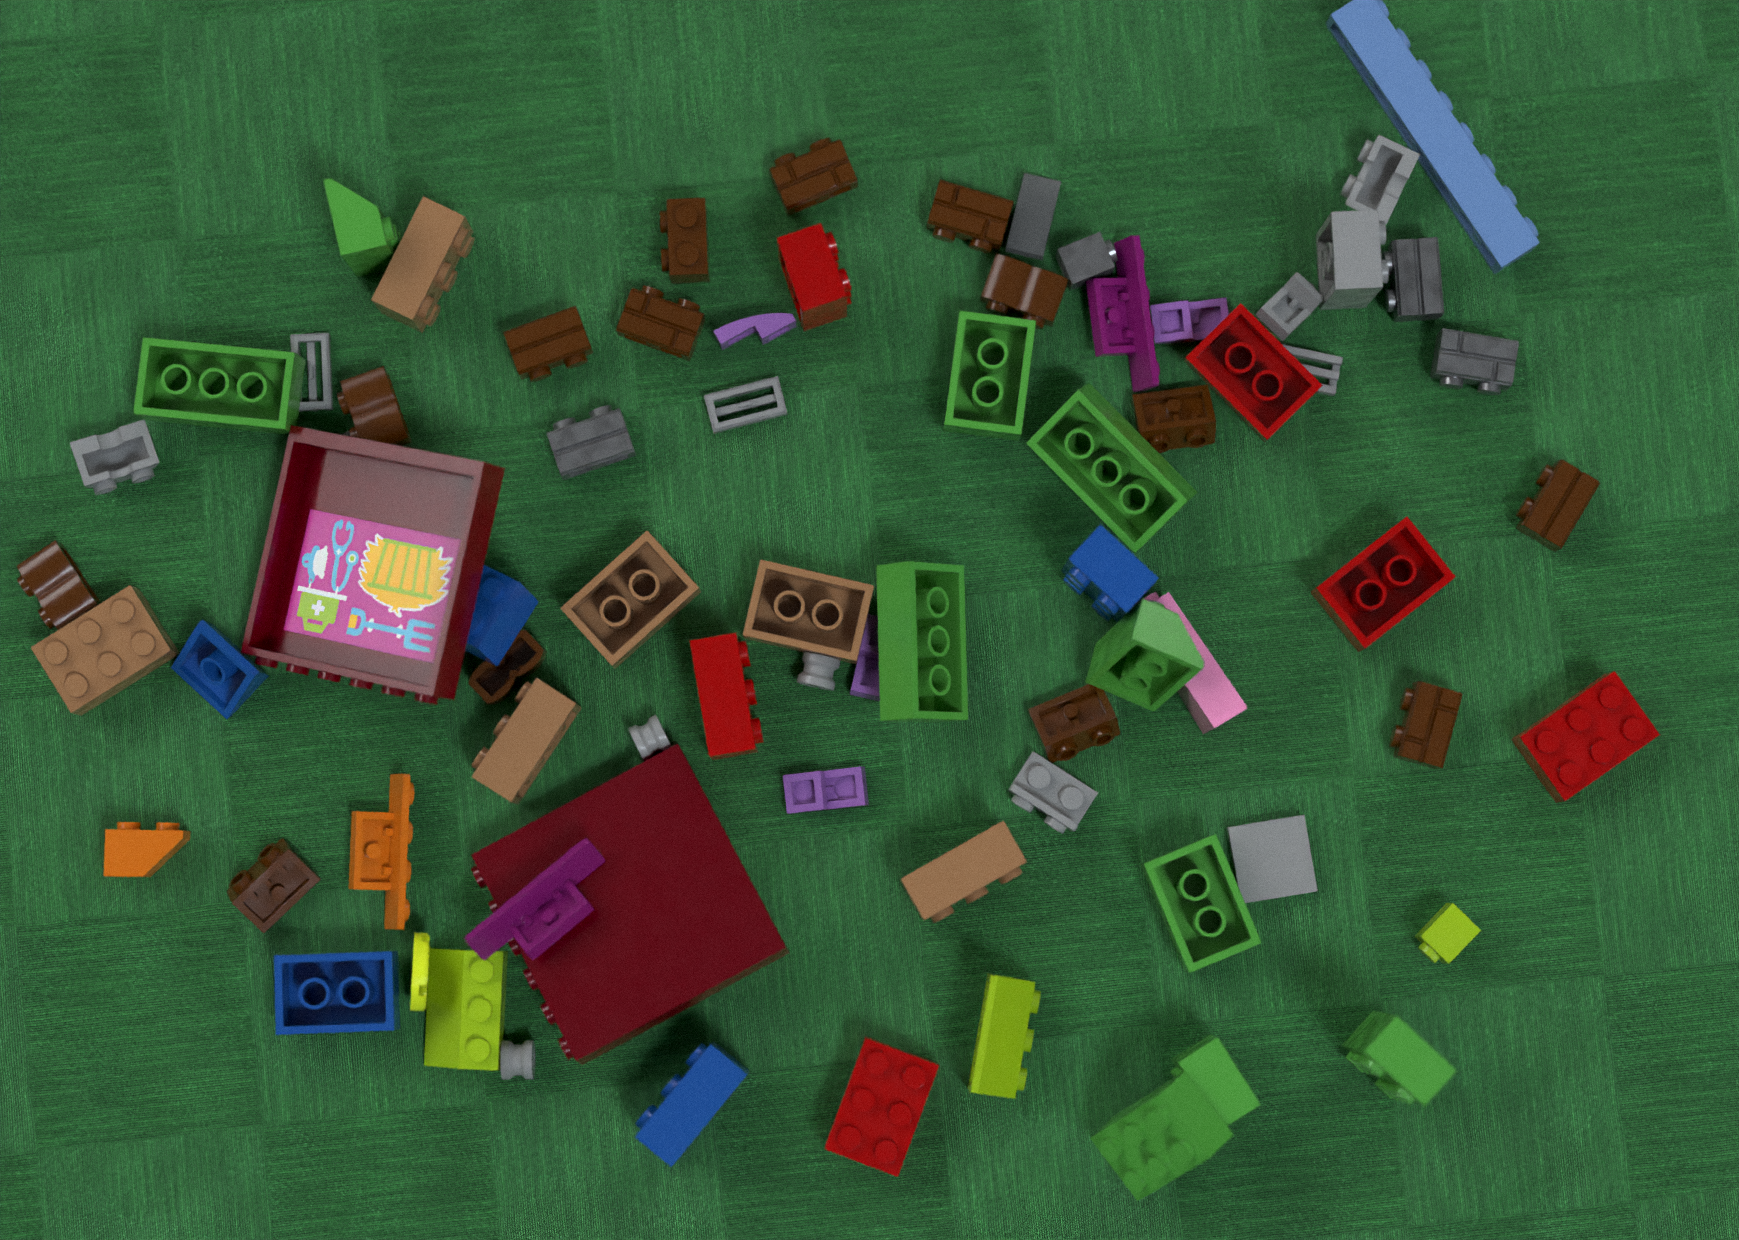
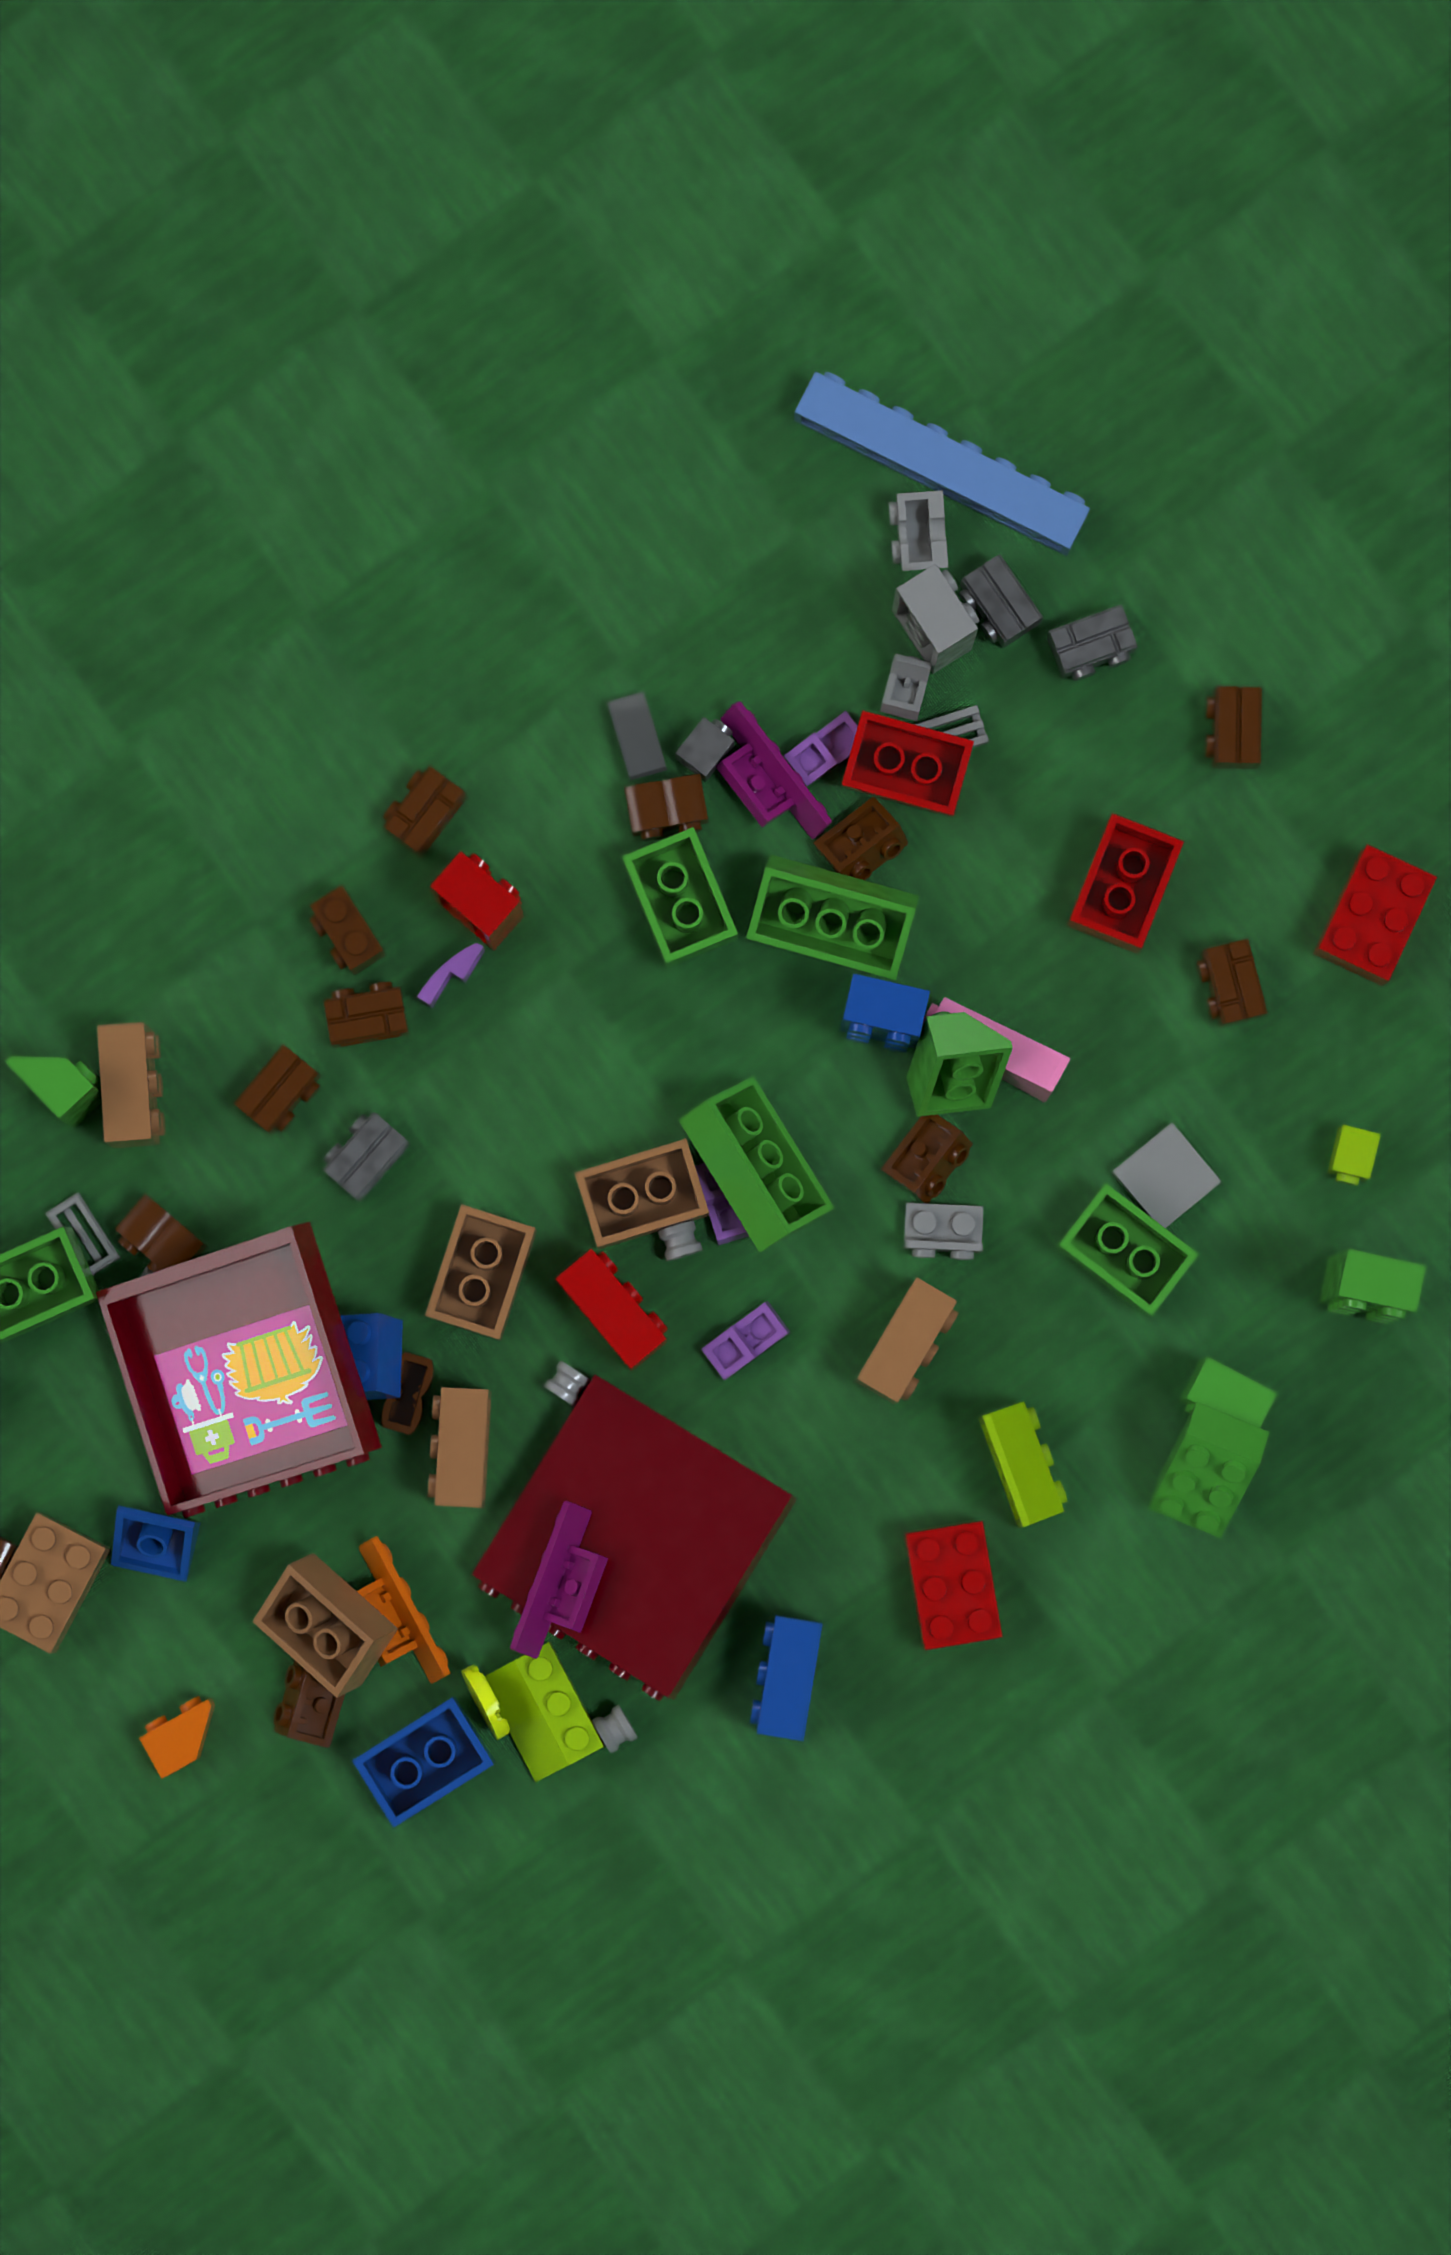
camera: 30 degrees left, 0 degrees up
light grey tile [704,376,788,434] -> none
reddish brown brick [927,180,1014,253] -> none
none -> medium nougat brick [252,1553,398,1698]

